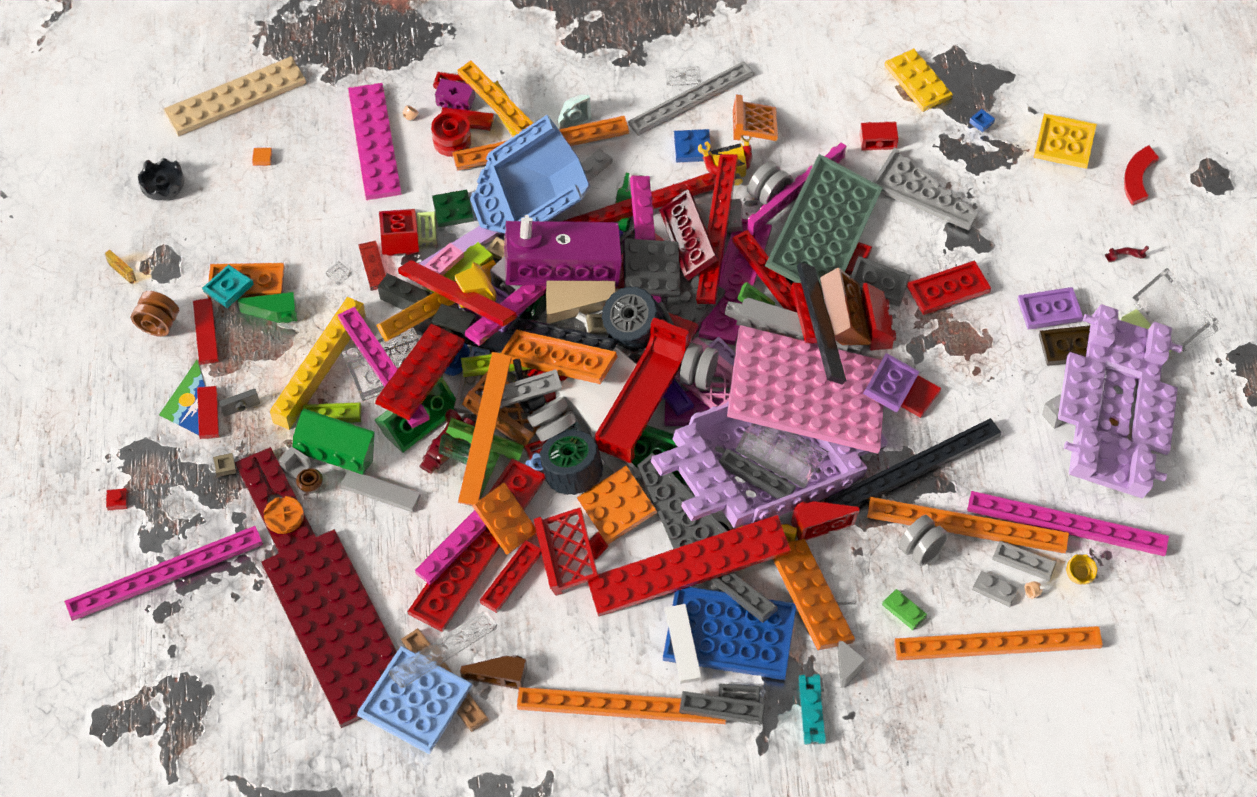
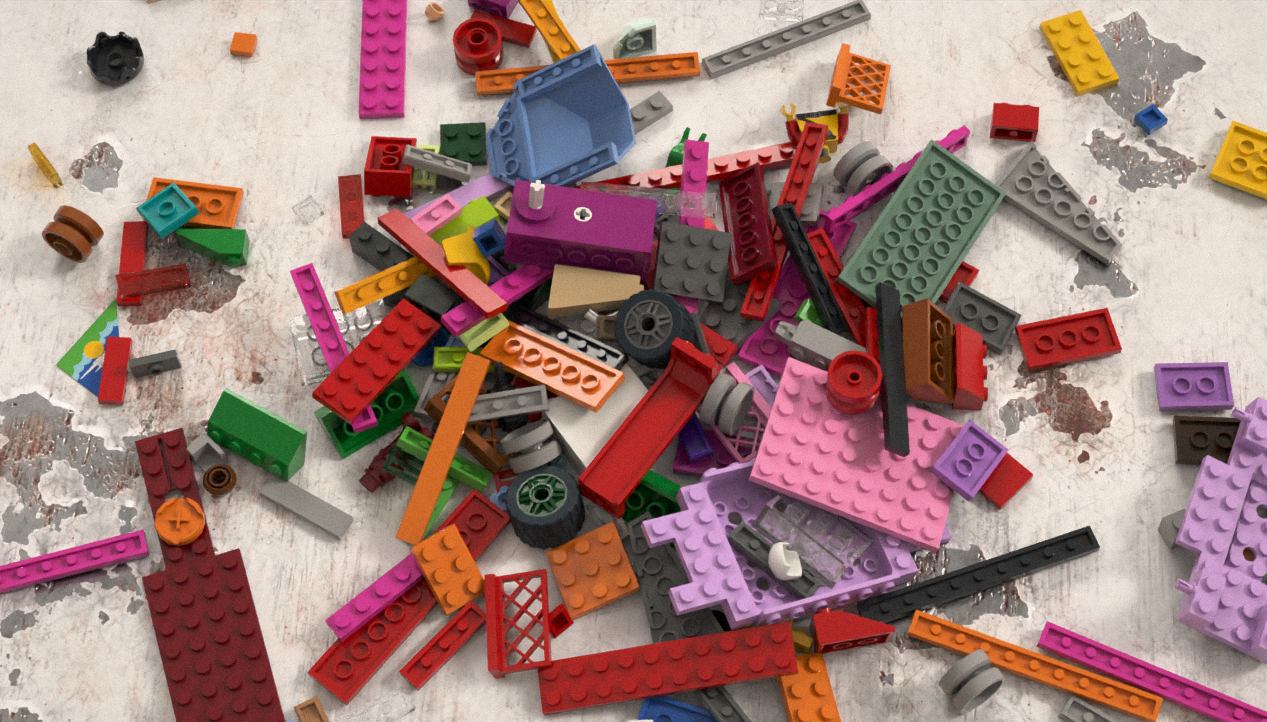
camera: 10 degrees right, 5 degrees up
dark tan plate [213,453,237,477] -> none
yellow brick [270,297,366,430] -> none
lime tile [303,402,362,423] -> none
blue plate [674,129,711,163] -> none
none -> clear red tile [115,263,191,299]
none -> light grey tile [402,145,472,183]
none -> yellowish green tile [458,313,510,352]
none -> blue brick [473,218,506,258]
none -> clear plate [580,182,719,219]
none -> white hair [768,542,802,581]
none -> black tile [771,203,850,335]
none -> red wheel [825,351,882,415]

